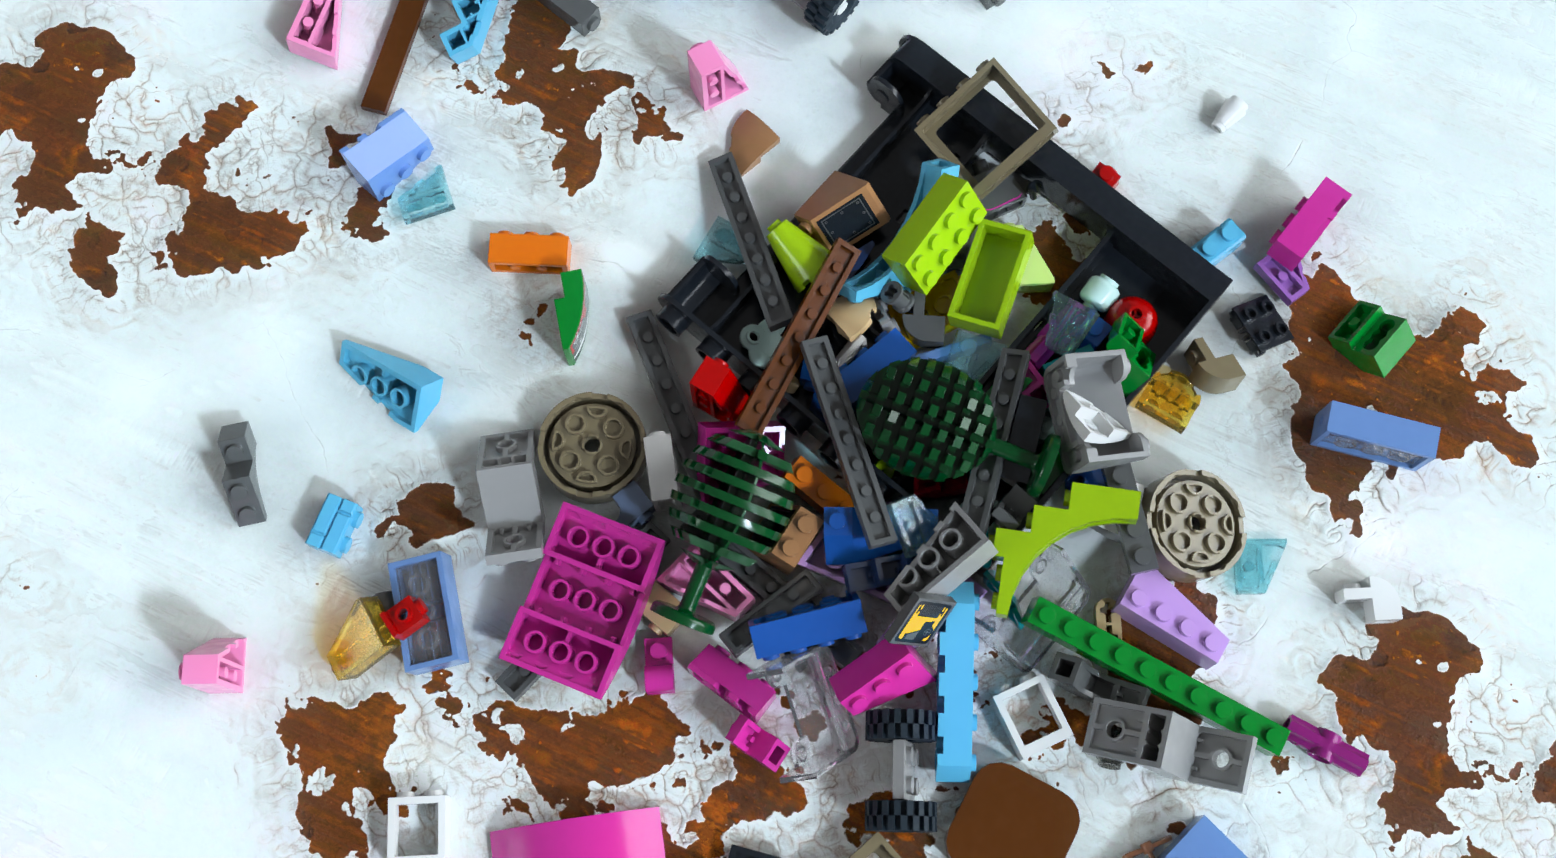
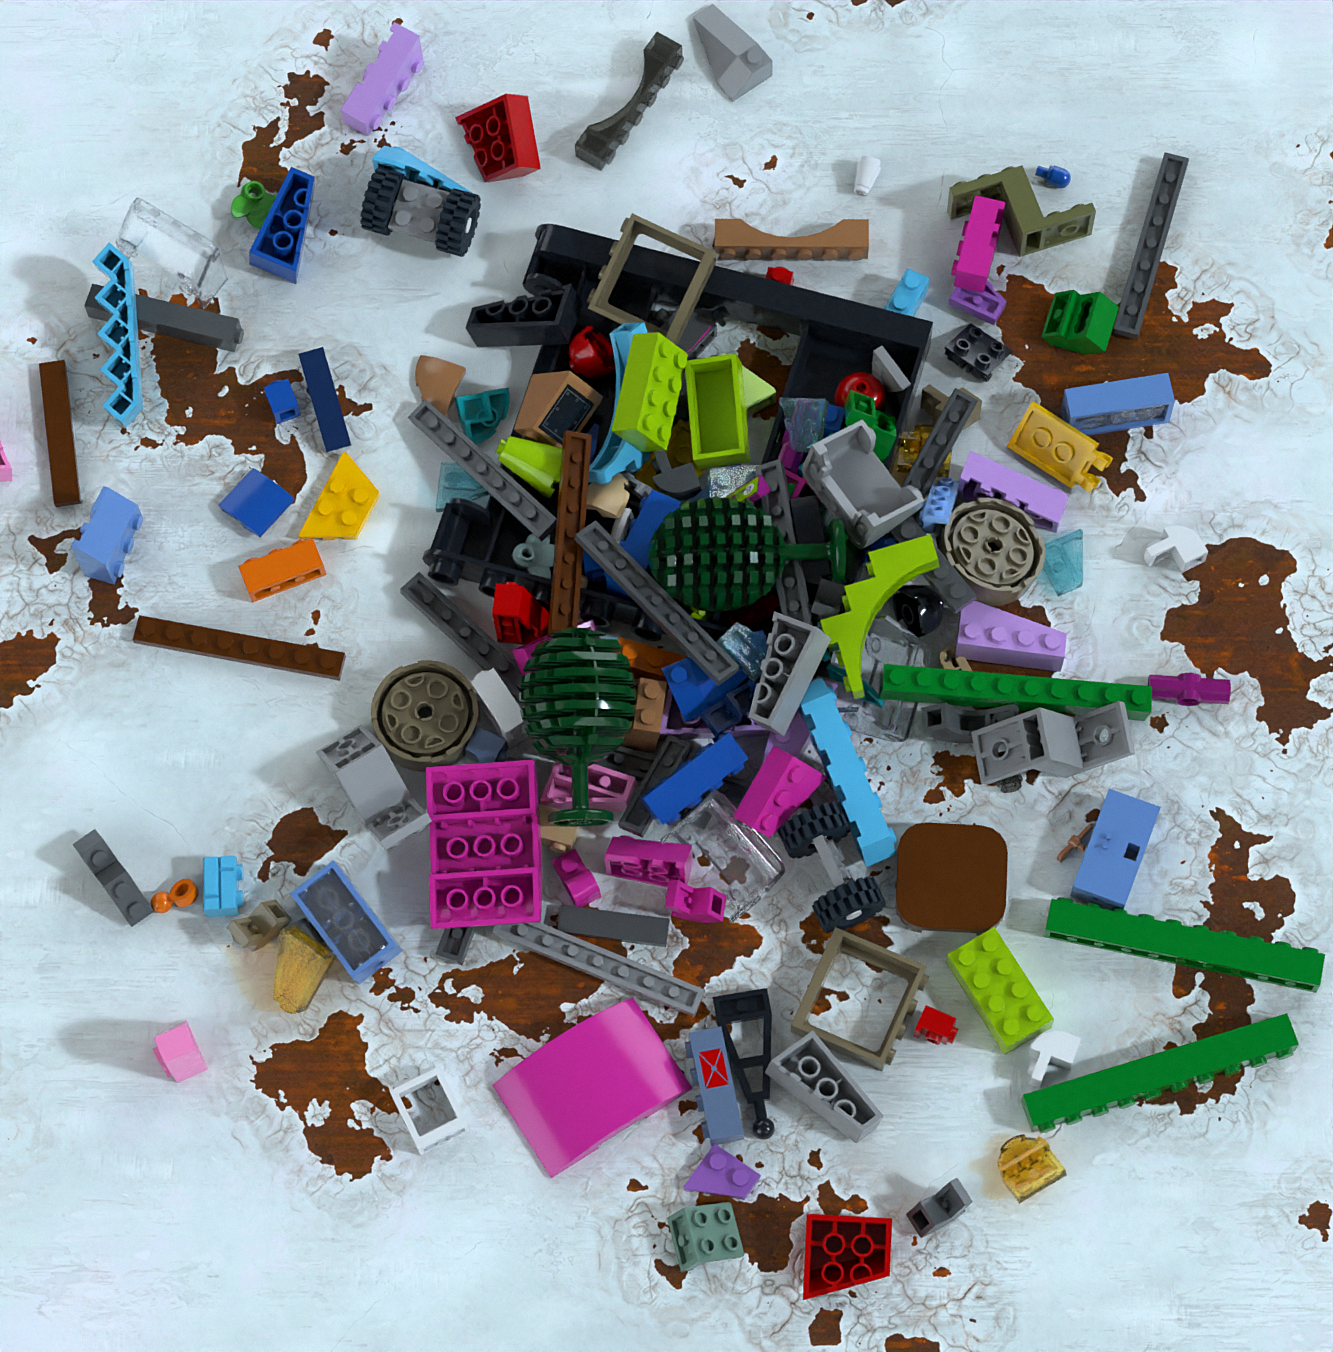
camera: 20 degrees left, 5 degrees down
medium azure wedge [339,340,444,433] -> none
red brick [379,595,431,640] -> none
clear light blue wing [398,165,456,225] -> none
green slope [554,269,589,366] -> none
bright pink wedge [687,40,749,111] -> none
dark grey bush [880,281,915,314] -> none
tile [884,591,957,647] -> none
white window [989,672,1074,761] -> none
white brick [1063,390,1131,444] -> none
light aqua head [1080,274,1120,313] -> none
none -> reddish brown plate [133,615,346,681]
none -> orange plate [151,879,199,913]
none -> blue slope [219,468,295,538]
none -> dark tan brick [226,900,292,952]
none -> blue brick [264,379,301,424]
none -> dark blue slope [298,347,352,453]
none -> yellow wing [298,451,380,541]
none -> teal brick [455,387,510,445]
none -> black wedge [465,284,583,347]
none -> light grey plate [492,922,705,1017]
none -> dark grey tile [558,905,670,947]
none -> red cylinder [569,326,616,379]
none -> medium nougat arch [715,219,869,261]
none -> slope [724,475,770,503]
none -> light grey wing [871,346,911,393]
none -> black cylinder [893,585,943,639]
none -> dark grey tile [901,388,978,518]
none -> light blue bracket [919,477,959,533]
none -> olive bracket [947,165,1096,257]
none -> lavender wedge [957,451,1069,533]
none -> yellow tile [1006,402,1113,493]
none -> blue cylinder [1035,165,1071,188]
none -> dark grey plate [1112,152,1189,339]

